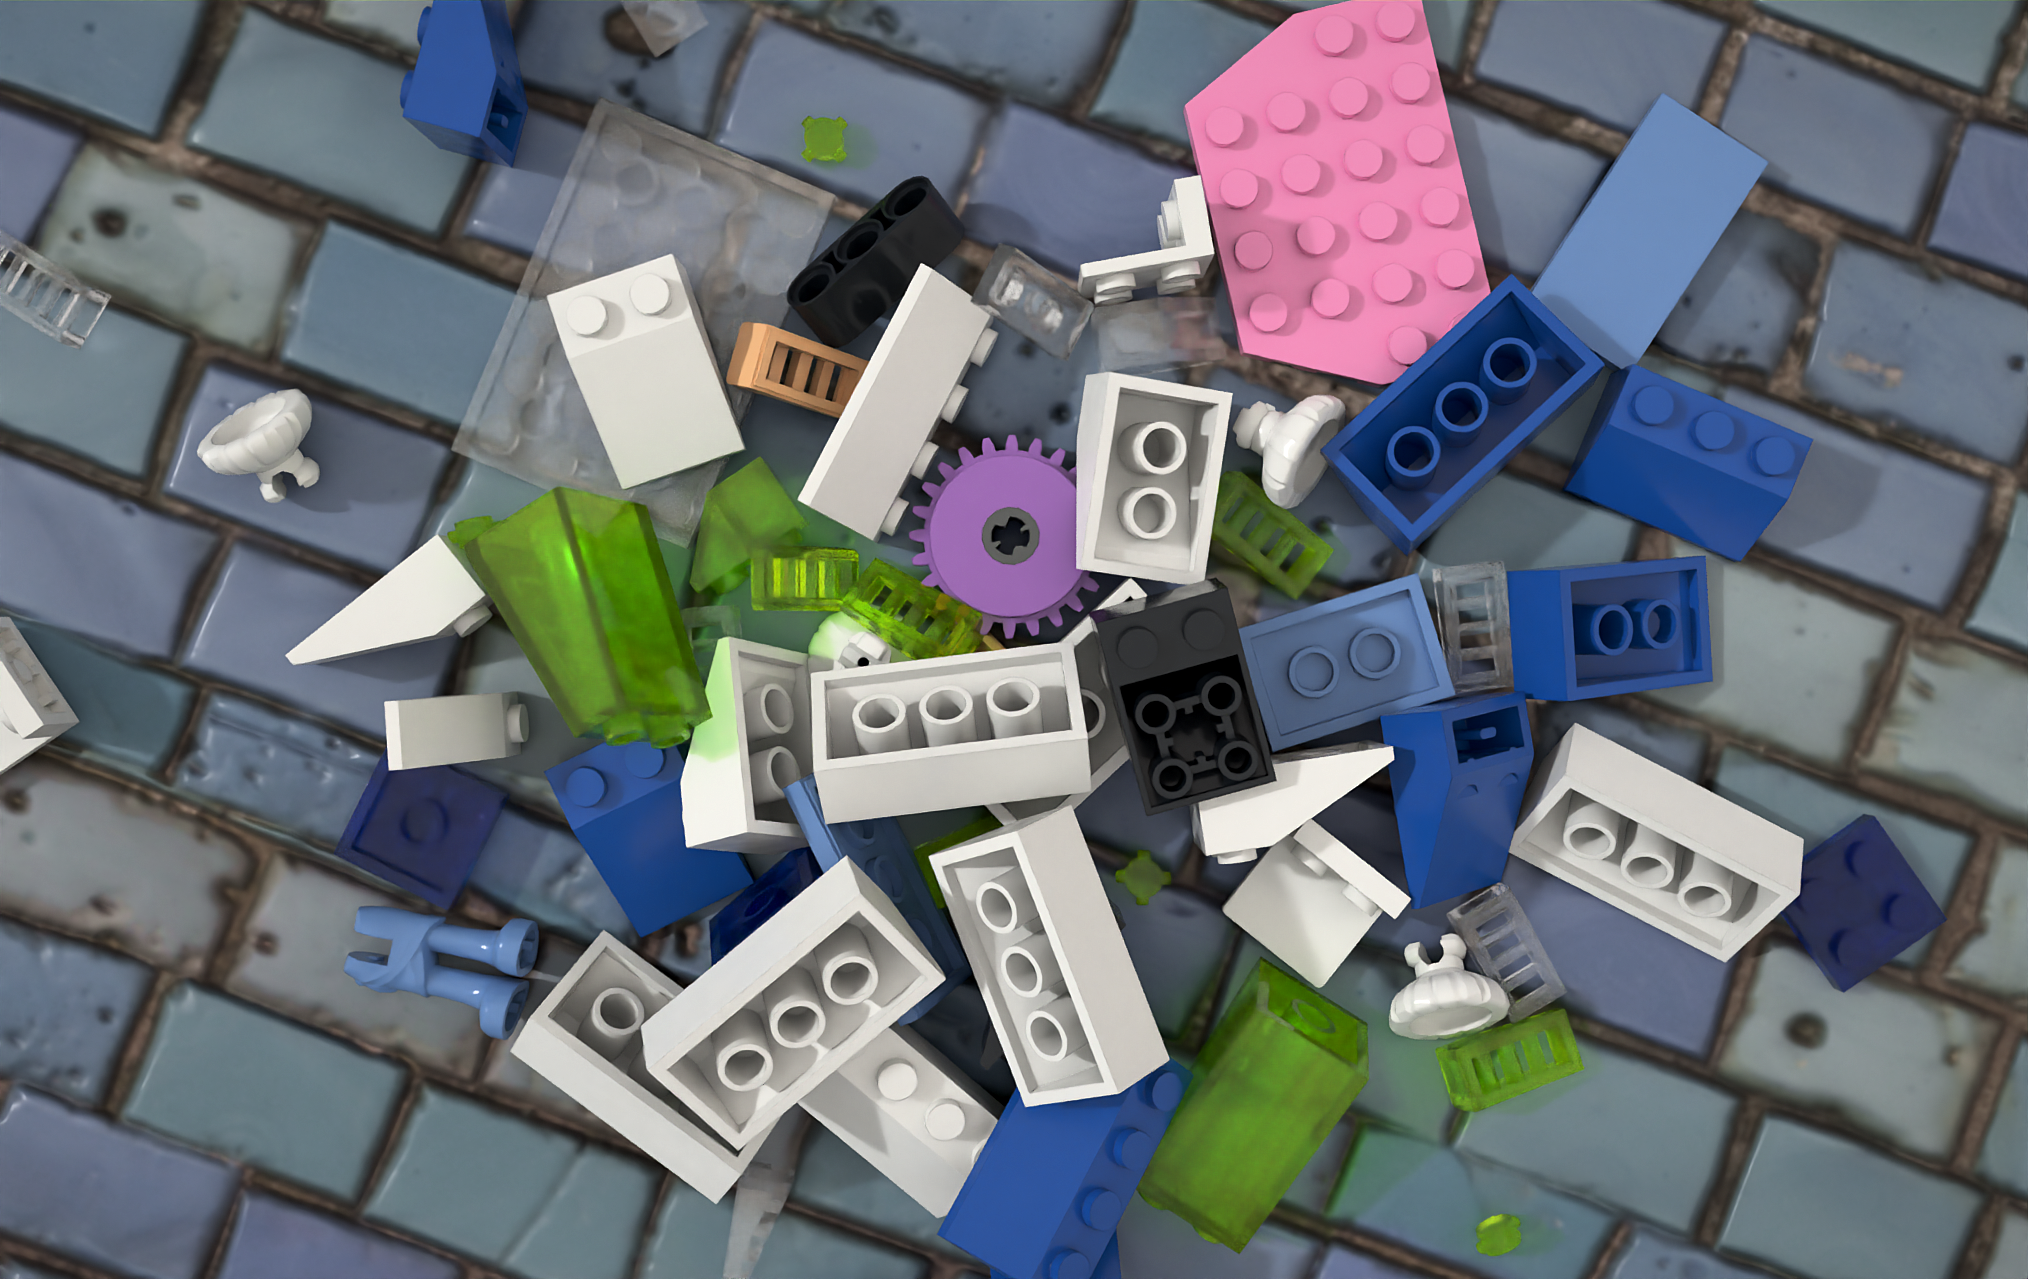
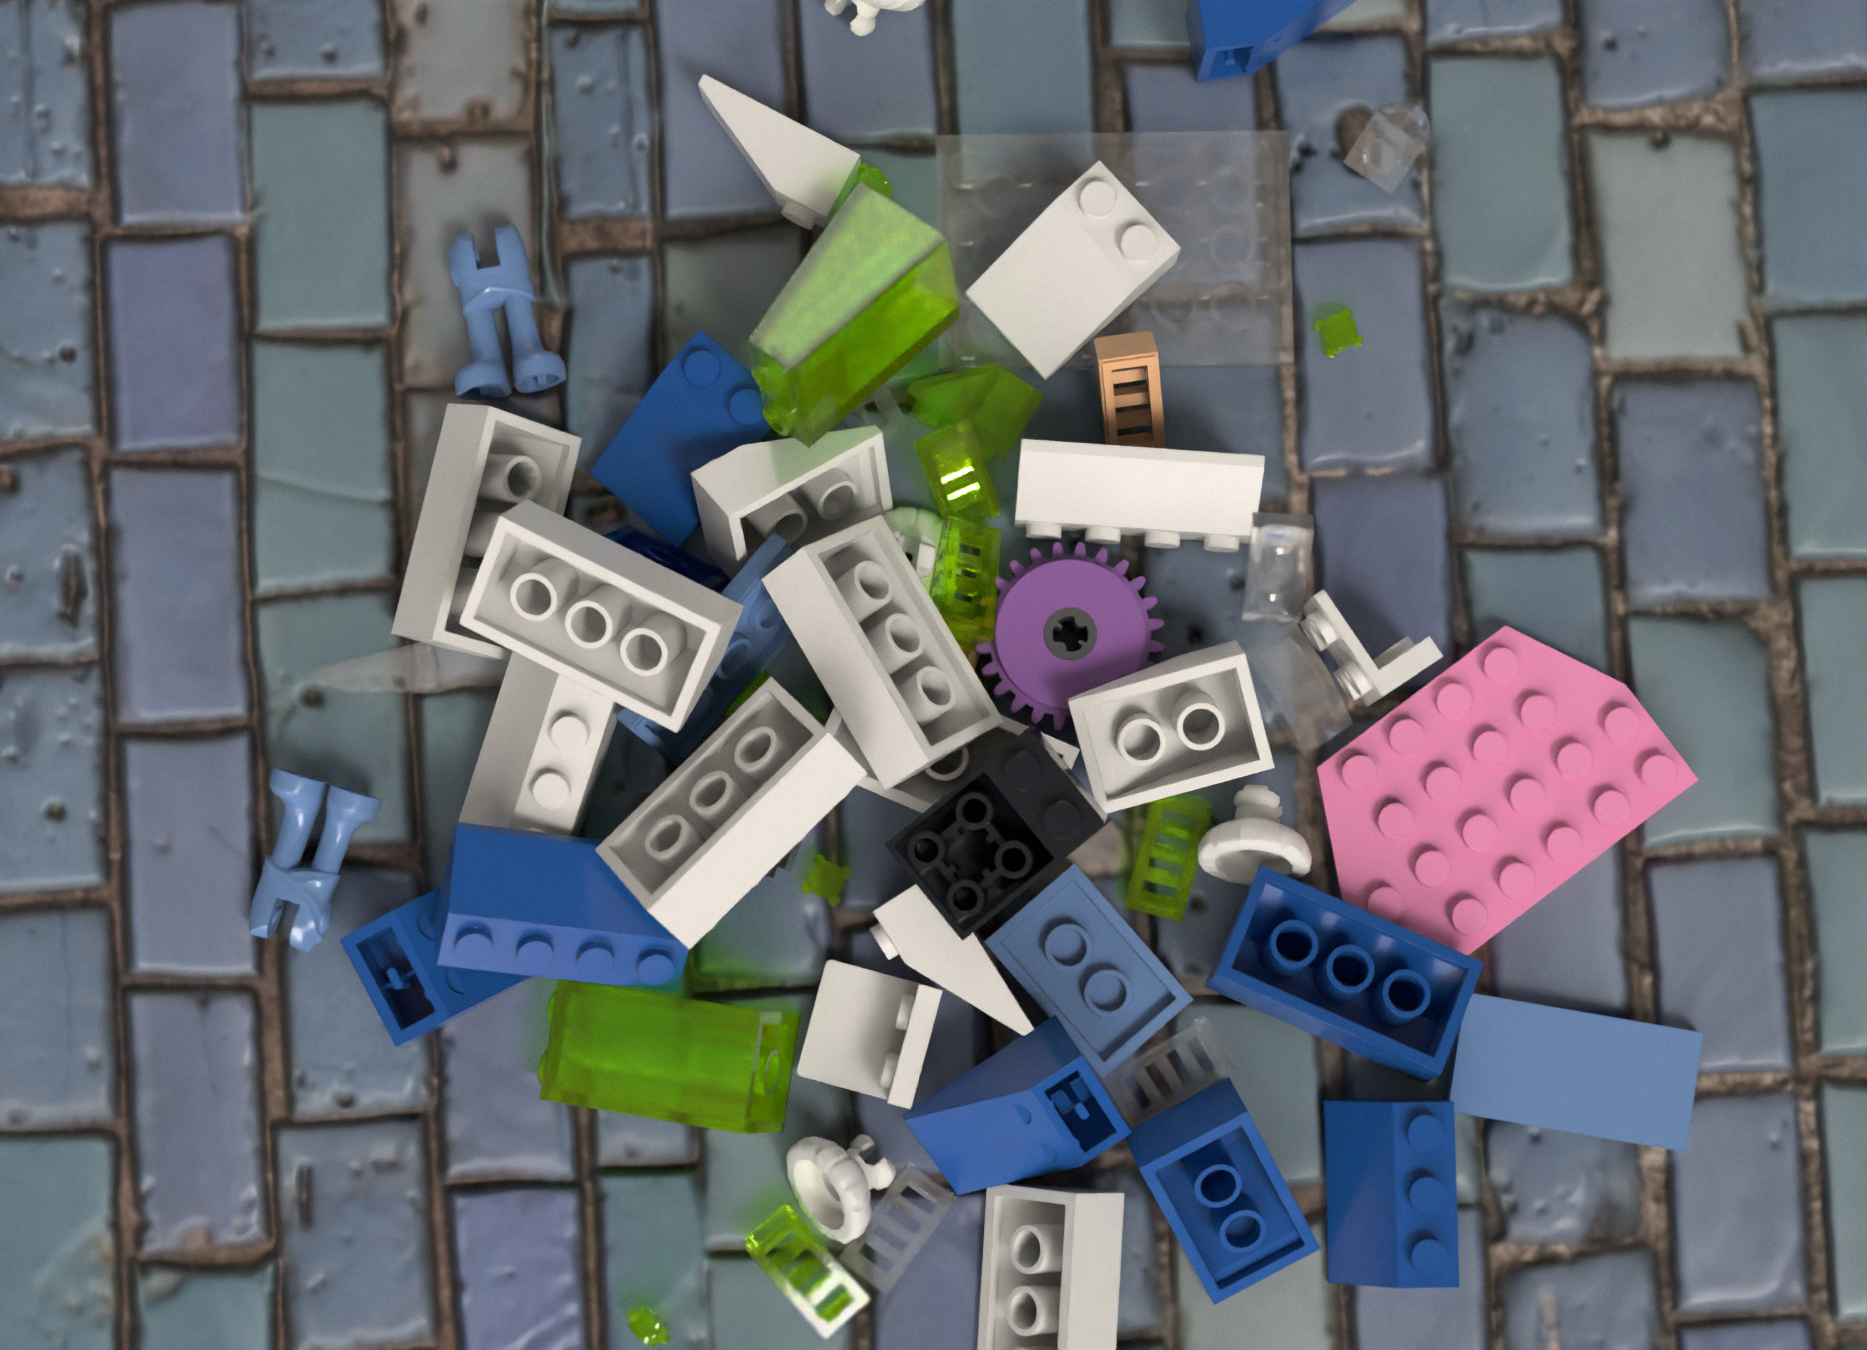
camera: 70 degrees right, 5 degrees down
clear blue plate [333,746,510,911] -> none
white slope [384,691,529,771] -> none
black beam [786,176,964,348] -> none

